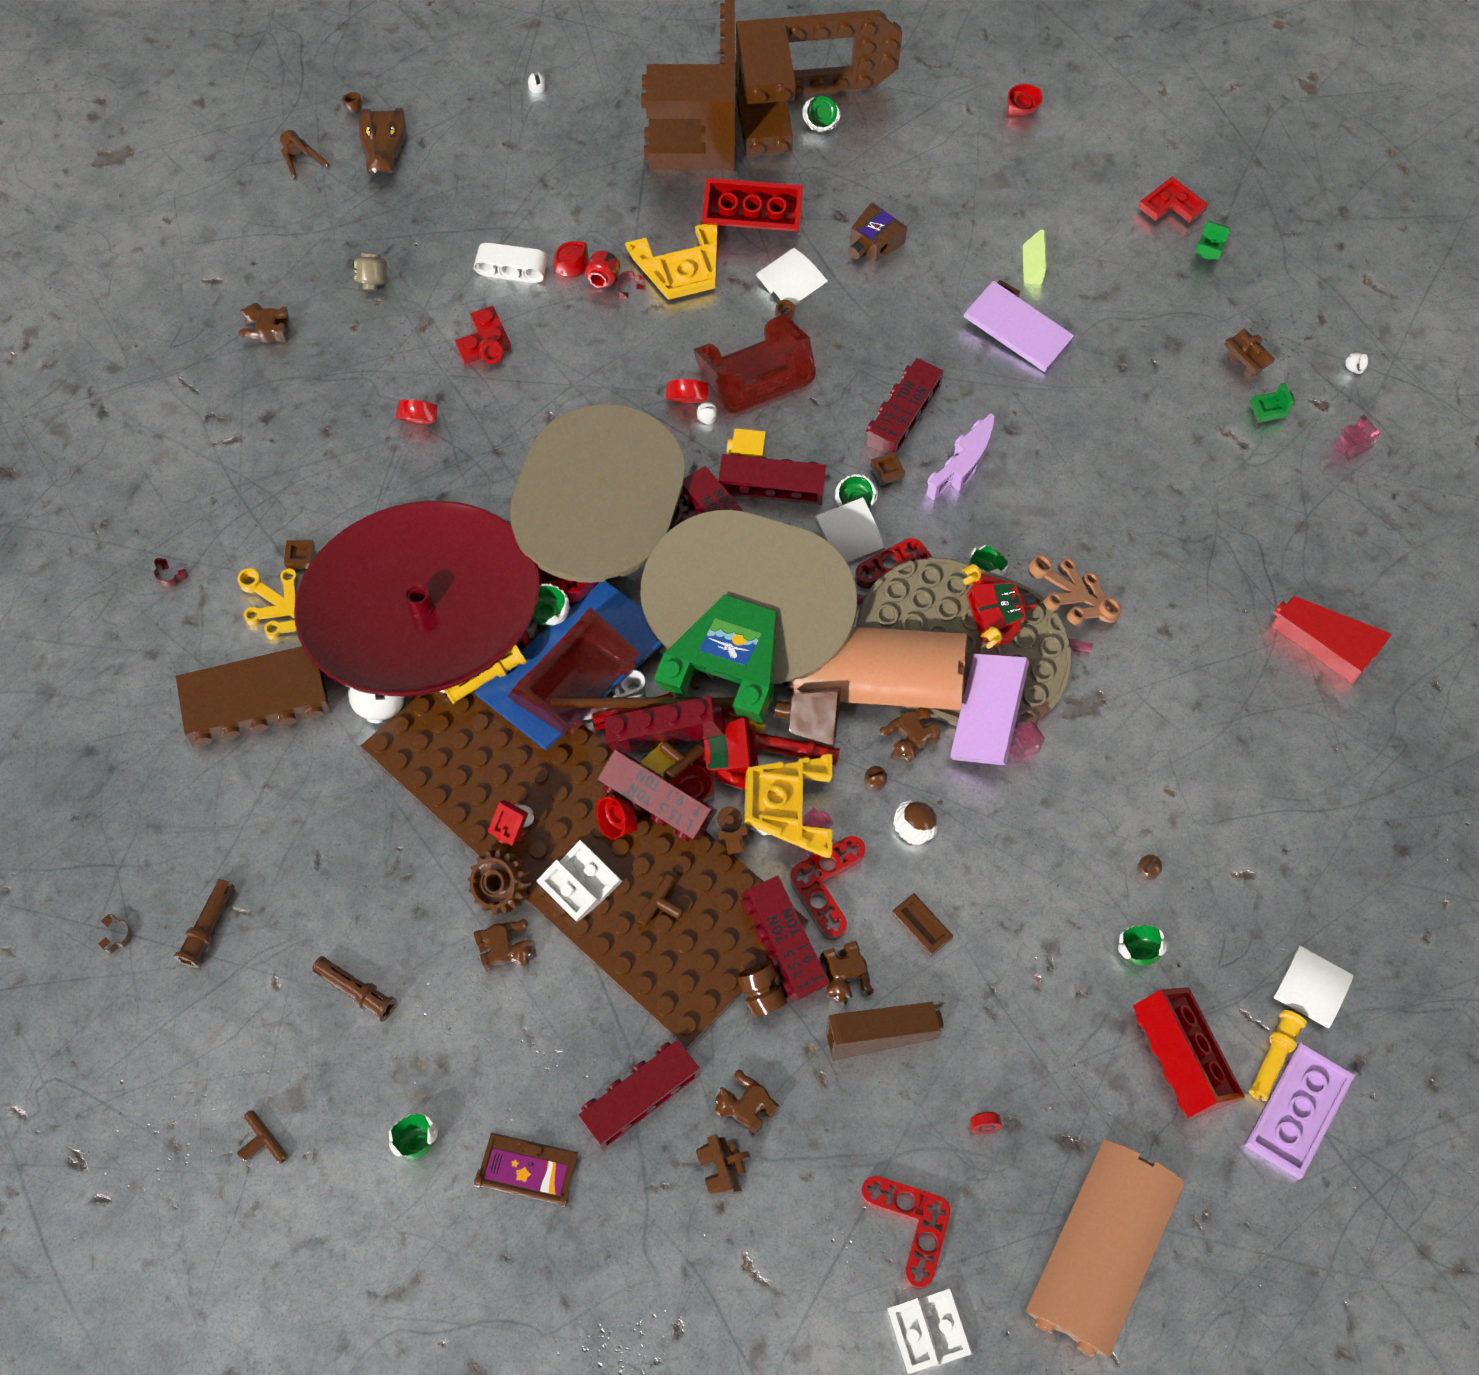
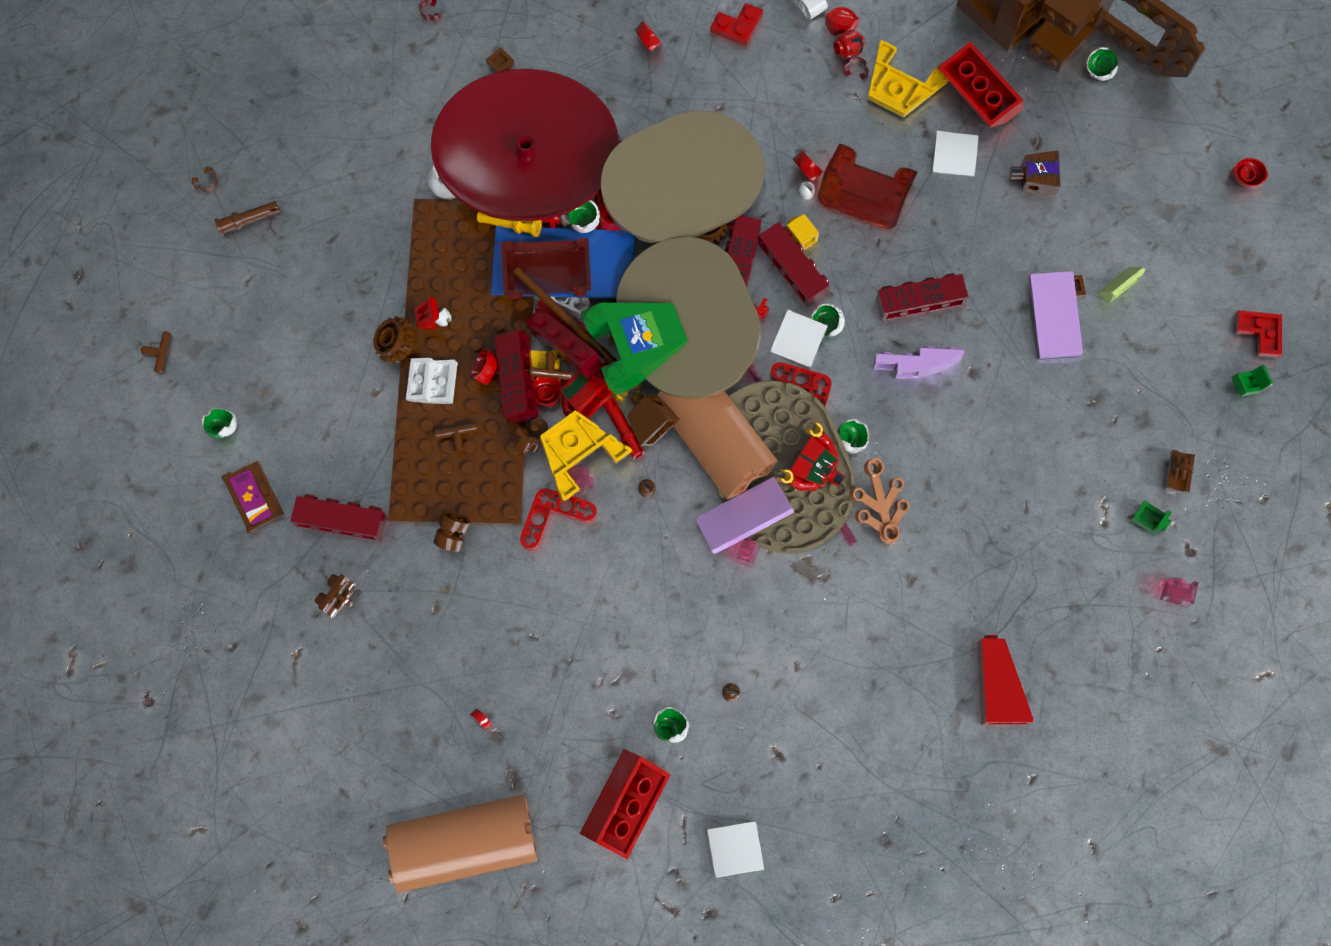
camera: 55 degrees right, 10 degrees up
reddish brown brick [175,646,331,746] -> none
yellow plant [237,568,298,640] -> none
reddish brown pin [312,956,397,1022] -> none
reddish brown animal [473,919,535,971] -> none
red tile [477,338,504,364] -> none
reddish brown animal [715,1069,780,1137] -> none
dark red brick [741,875,830,1003] -> none
reddish brown hinge [775,300,795,322] -> none
reddish brown animal [819,941,874,1005] -> none
reddish brown slope [825,1002,944,1061] -> none
red beam [861,1176,951,1289] -> none
reddish brown plate [870,452,905,486] -> none
reddish brown animal [880,707,941,762] -> none
white slope [887,1289,973,1374] -> none
reddish brown tile [892,893,953,957] -> none
hair [893,800,938,845] -> none
lavender tile [1244,1042,1355,1180] -> none
yellow pin [1249,1010,1307,1101] -> none
white hinge [1345,352,1368,374] -> none

